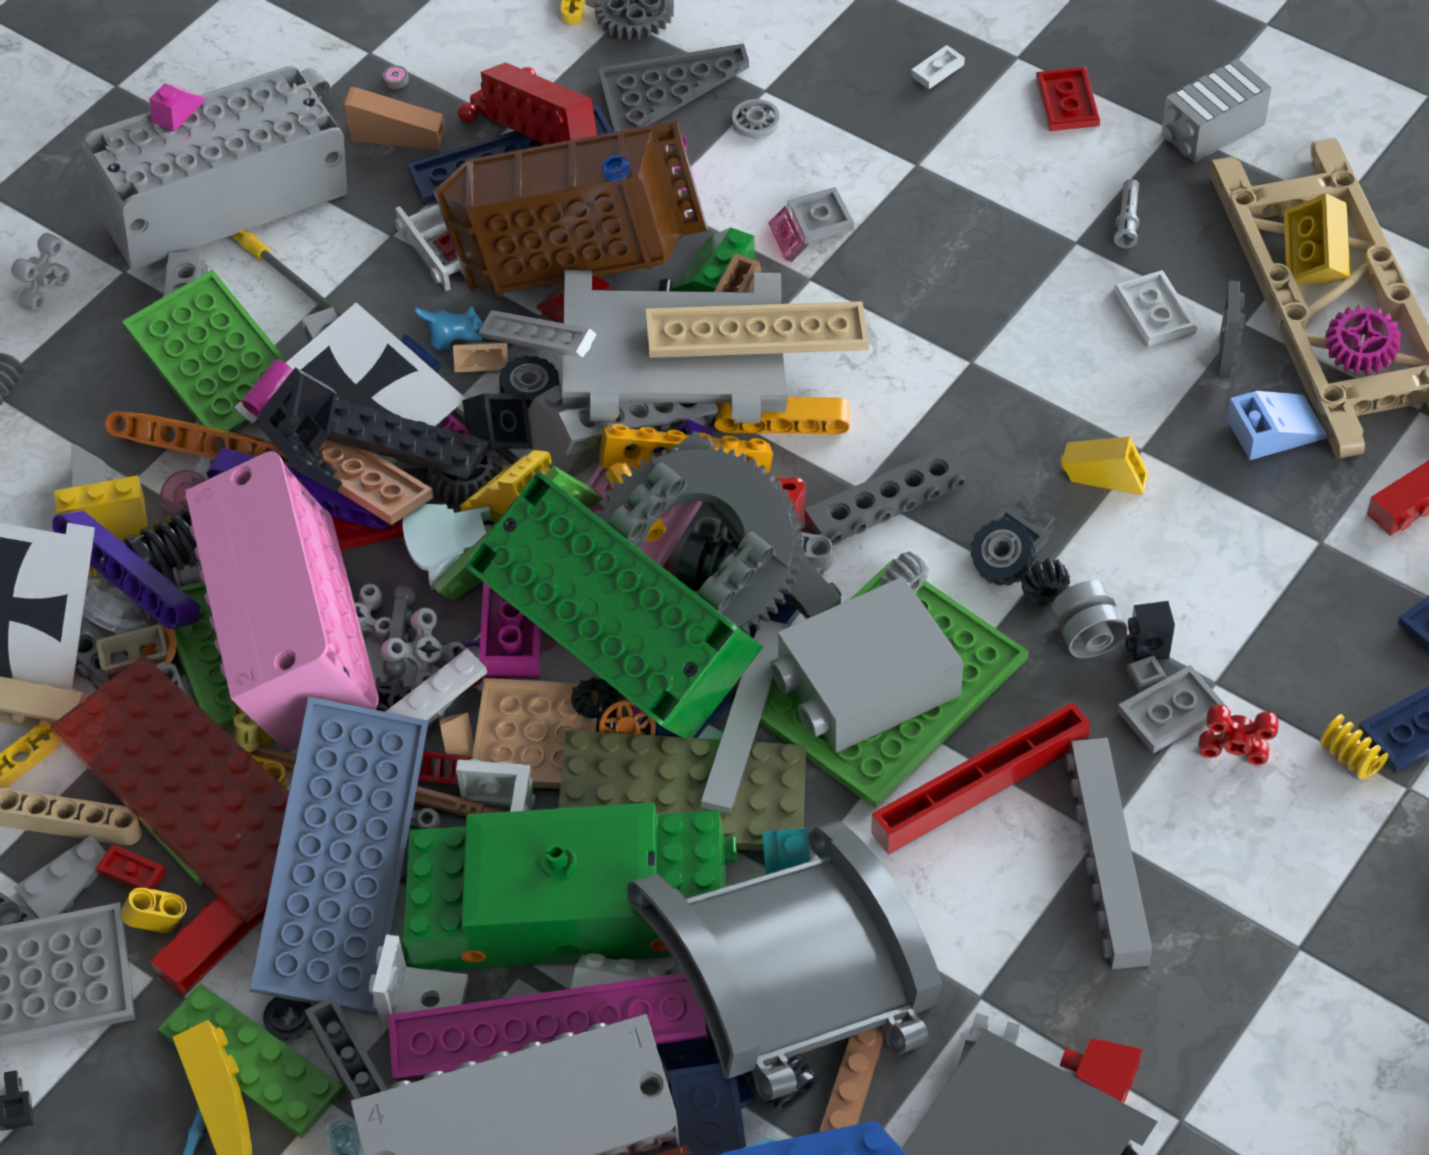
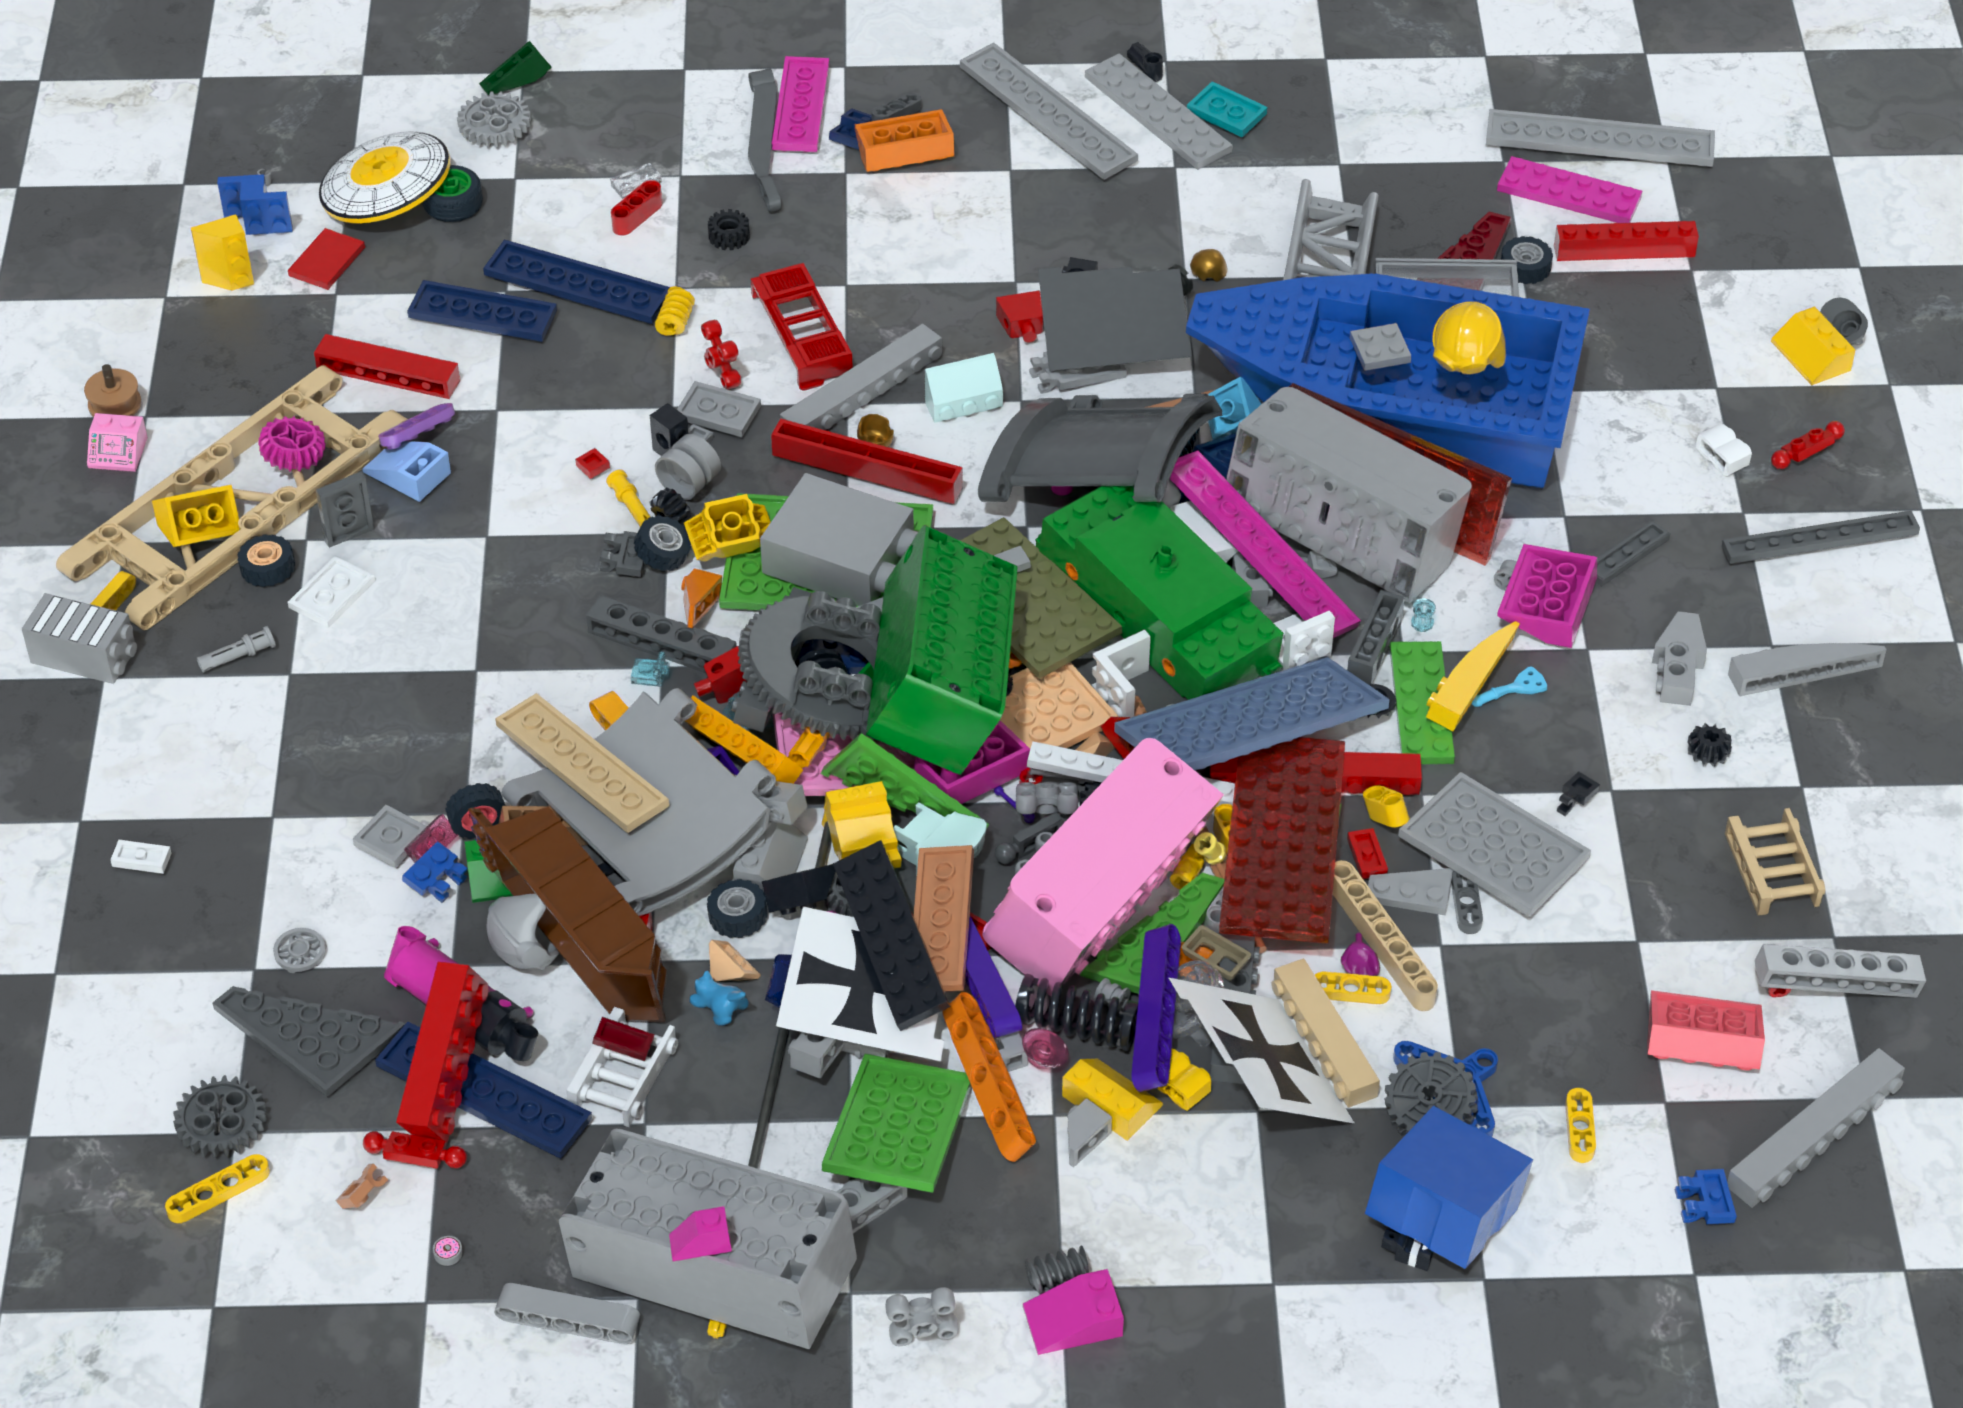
camera: 130 degrees left, 5 degrees down
dark pink pin [241,359,293,418] -> none
black bracket [259,367,343,492] -> none
nougat slope [342,87,445,150] -> none
white plate [478,310,597,358] -> none
clear blue tile [601,155,630,182] -> none
teal plate [762,827,810,874] -> none
light grey gear [880,551,930,594] -> none
red tile [1036,67,1100,131] -> none
yellow slope [1061,436,1148,495] -> none
none -> yellow beam [90,571,136,611]
none -> black wheel [237,534,296,587]
none -> nougat plate [335,1163,388,1209]
none -> medium lavender plate [378,403,455,449]
none -> blue plate [402,841,468,903]
none -> black wheel [445,783,506,839]
none -> red plate [575,448,610,479]
none -> yellow pin [606,469,651,526]
none -> clear light blue bracket [631,651,670,687]
none -> orange slope [681,568,722,628]
none -> yellow slope [684,494,771,562]
none -> red piece [751,263,853,391]
none -> pearl gold hair [857,414,894,447]
none -> light aqua slope [925,353,1003,423]
none -> magenta piece [1340,933,1380,976]

